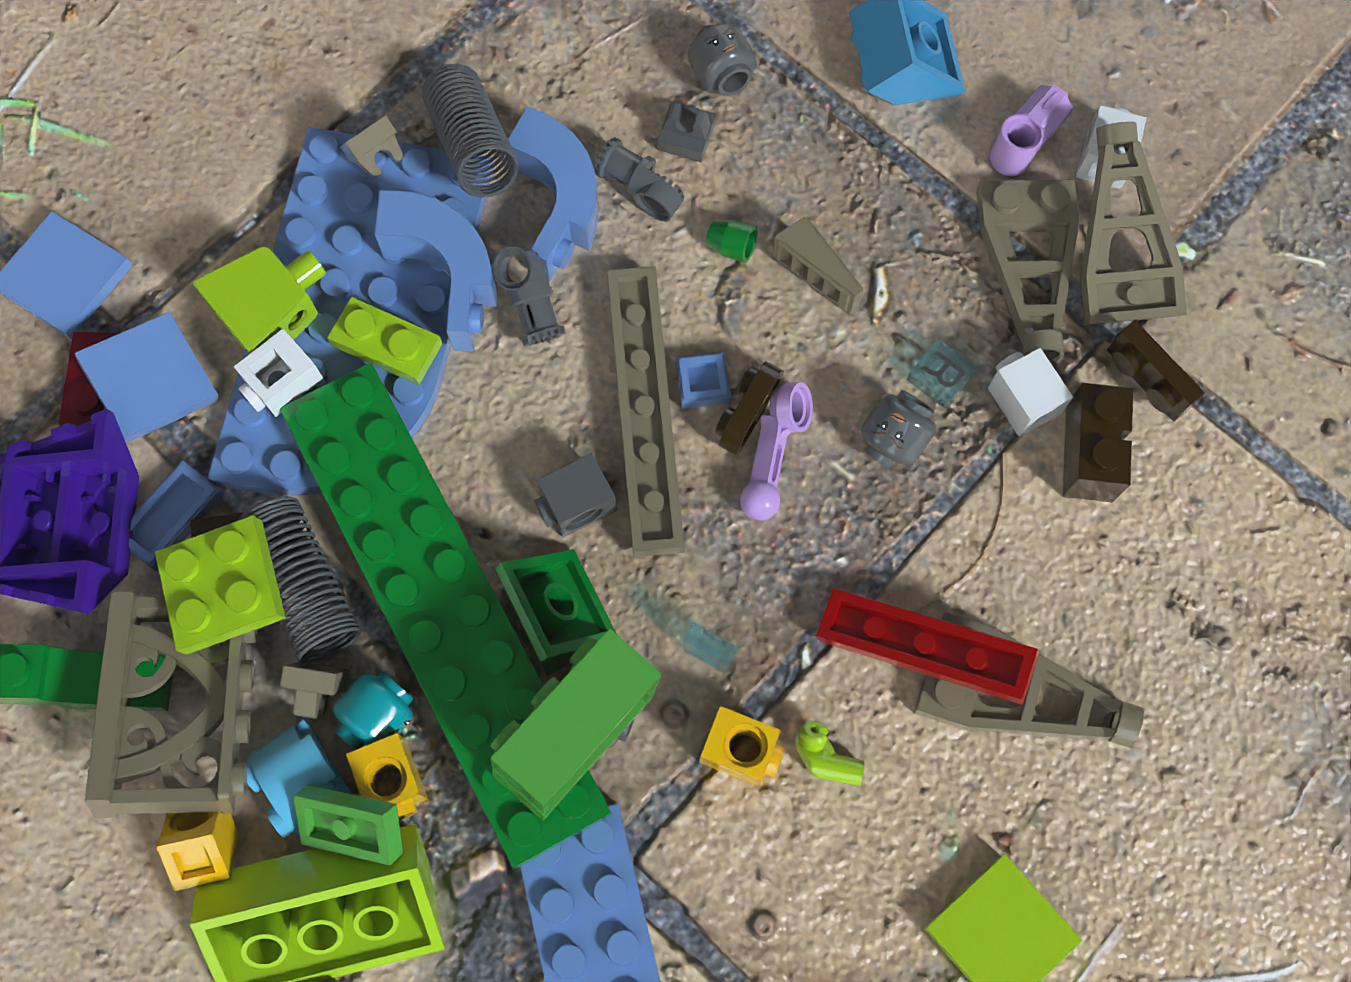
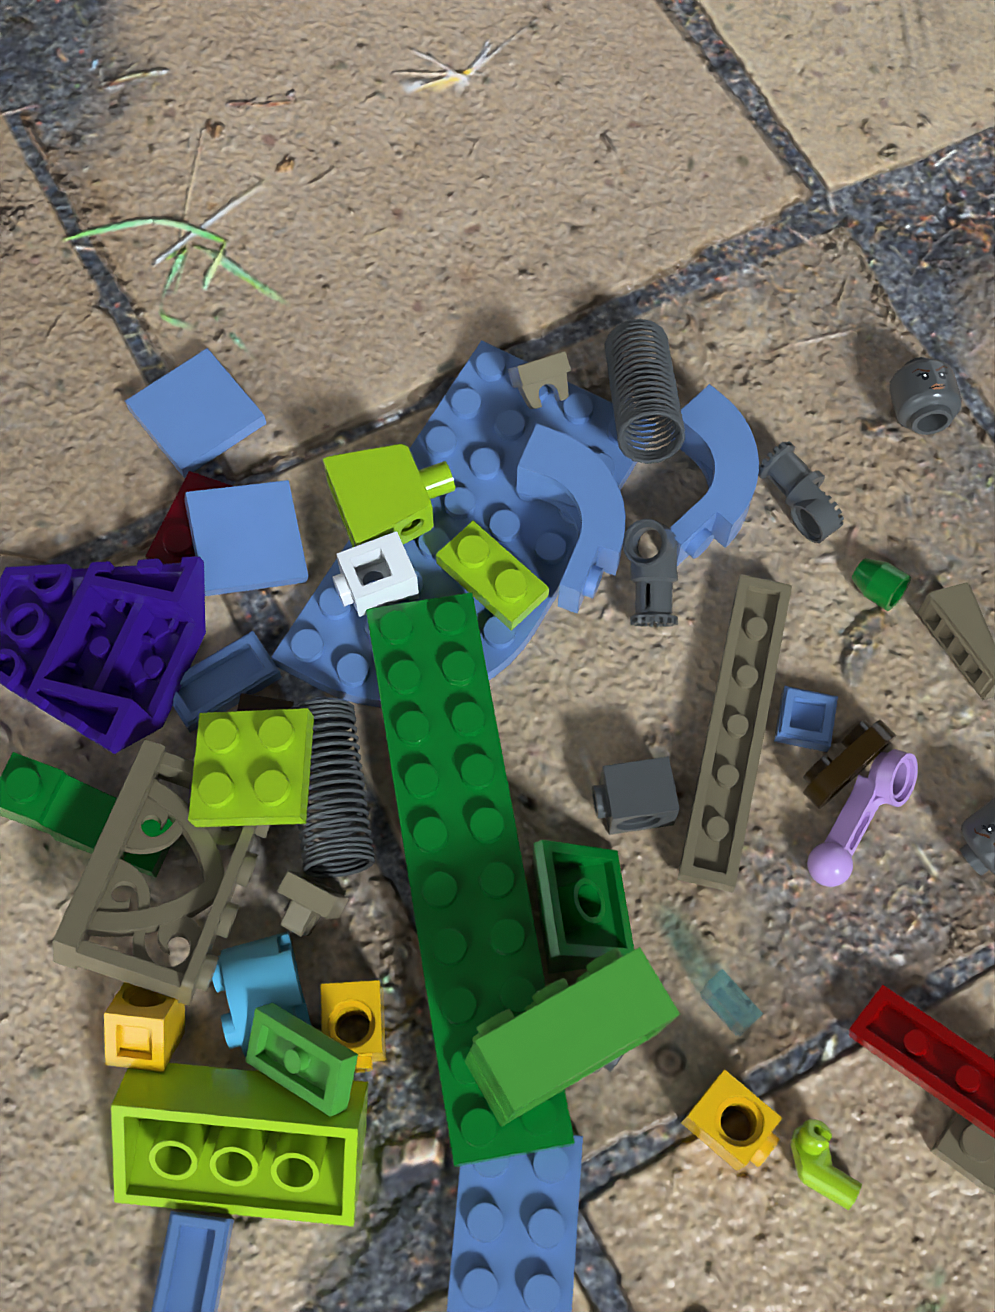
camera: 20 degrees right, 5 degrees down
teal head [333,671,413,750] -> none
dark grey tile [657,101,716,163] -> none

